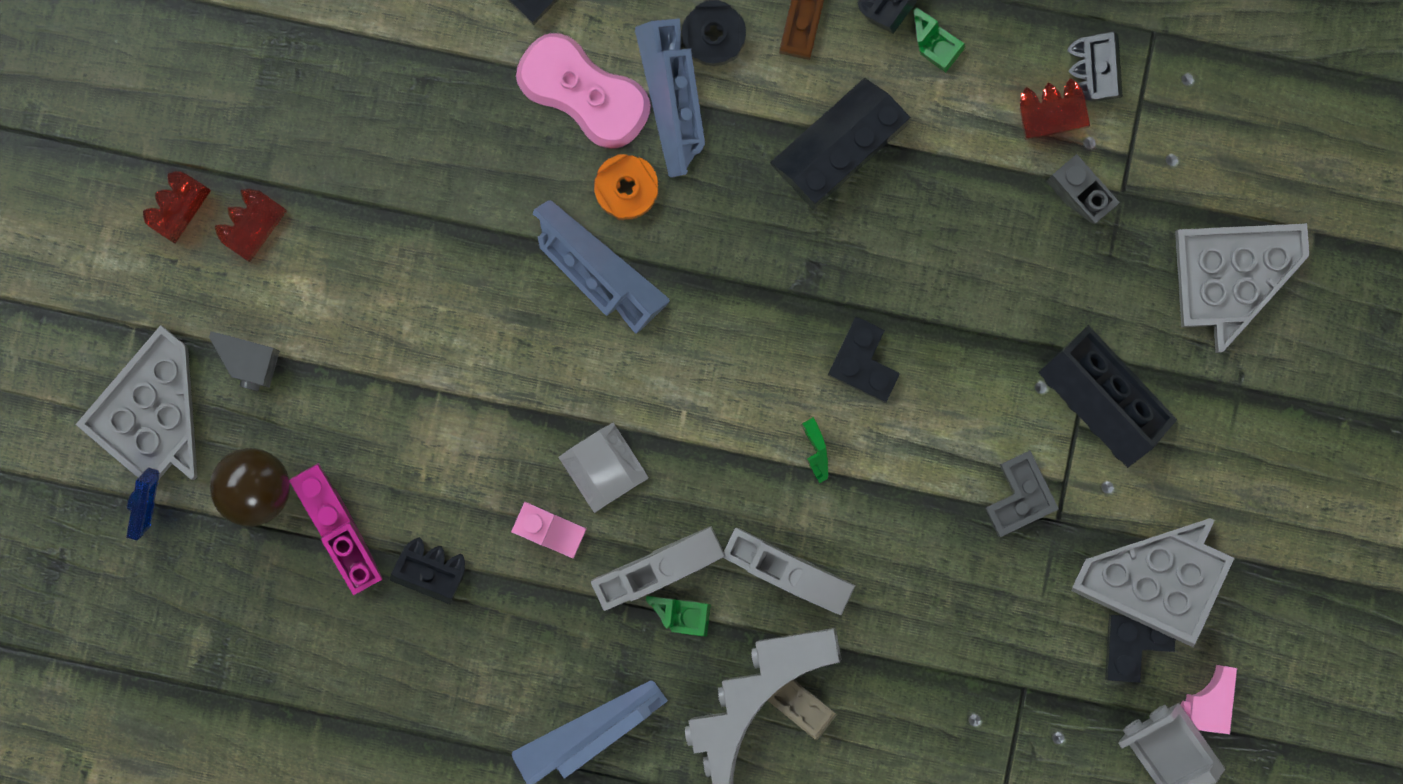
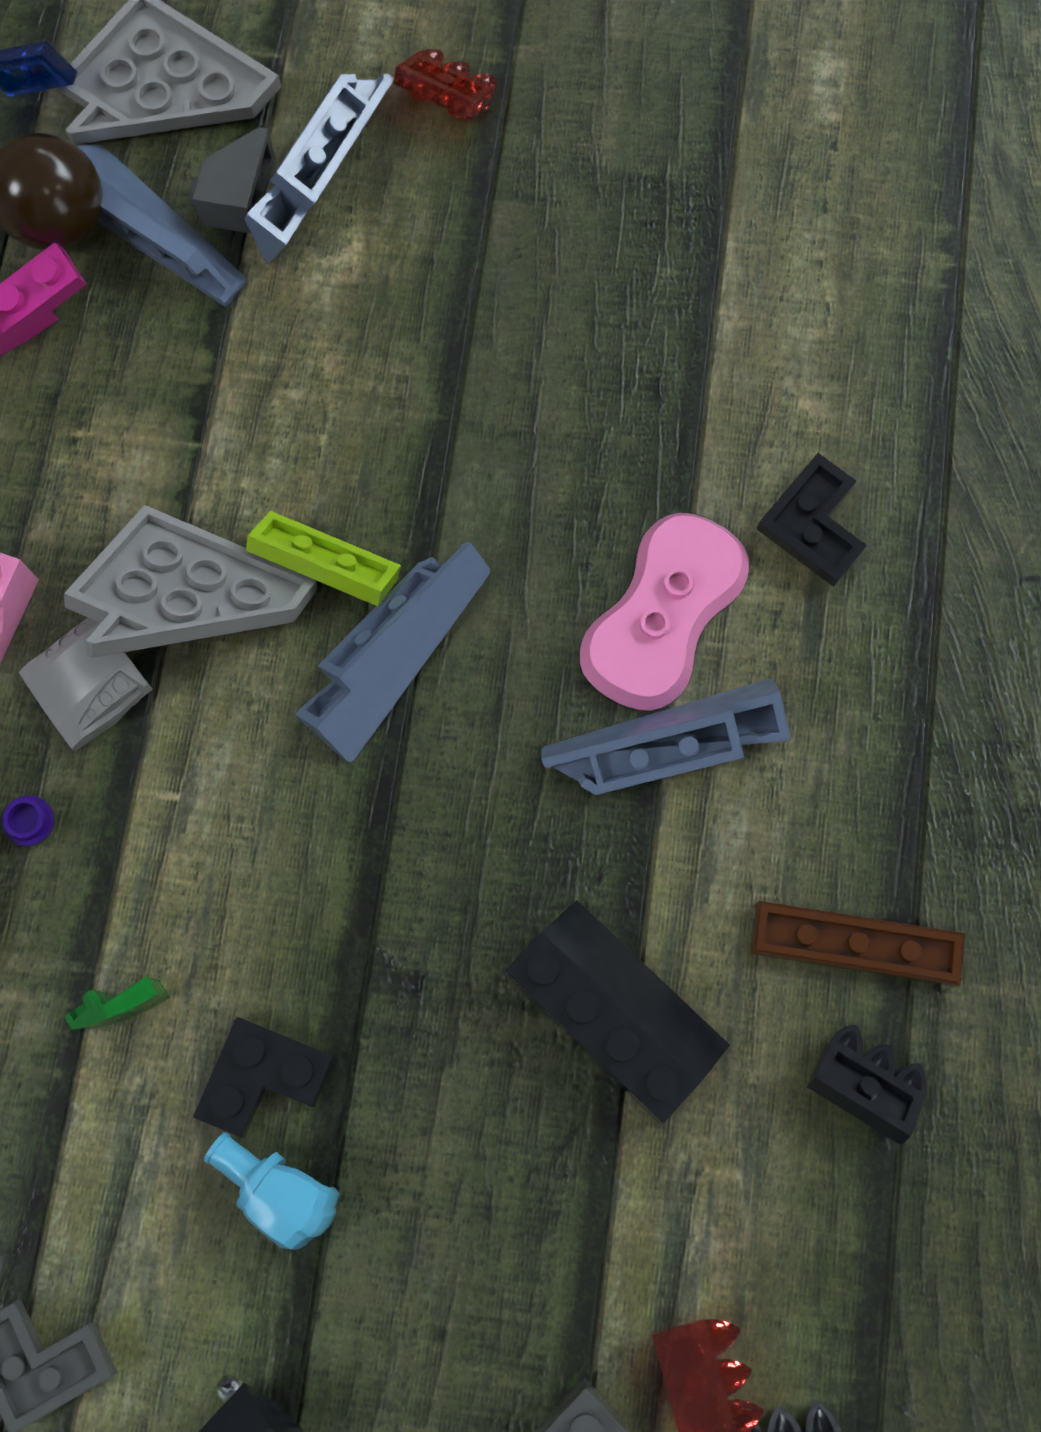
camera: 85 degrees right, 10 degrees down
clear red plate [215,189,287,262] -> none
orange plate [594,154,658,220] -> none
black plate [682,0,746,66] -> none
green slope [913,7,965,73] -> none
none -> dark purple plate [2,795,55,847]
none -> light grey wing [64,505,317,658]
none -> sand blue wedge [78,144,247,307]
none -> medium azure piece [204,1132,340,1250]
none -> wedge [244,74,394,263]
none -> lime plate [246,511,401,606]

